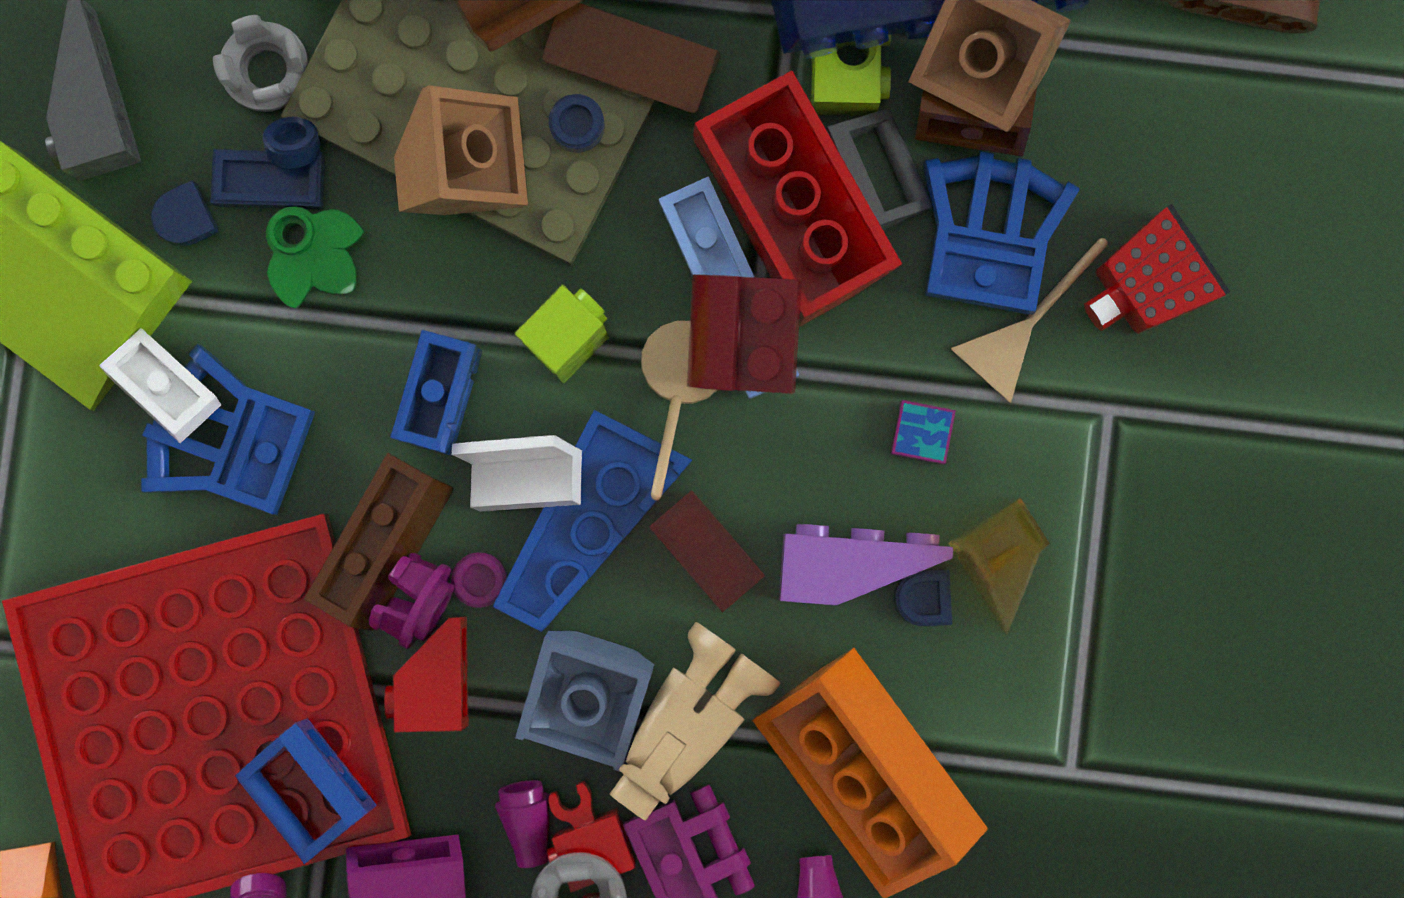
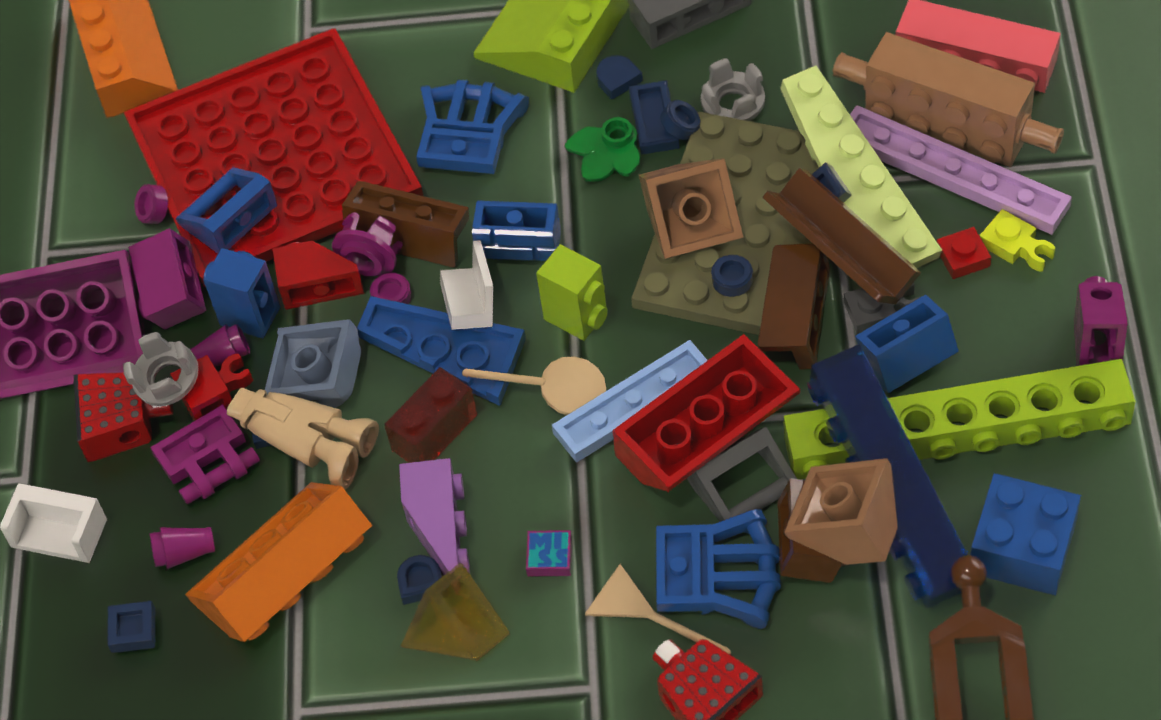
camera: 85 degrees right, 30 degrees down
white plate [99,328,221,443] -> none
dark red brick [687,275,802,394] -> none
none -> blue brick [203,248,280,339]

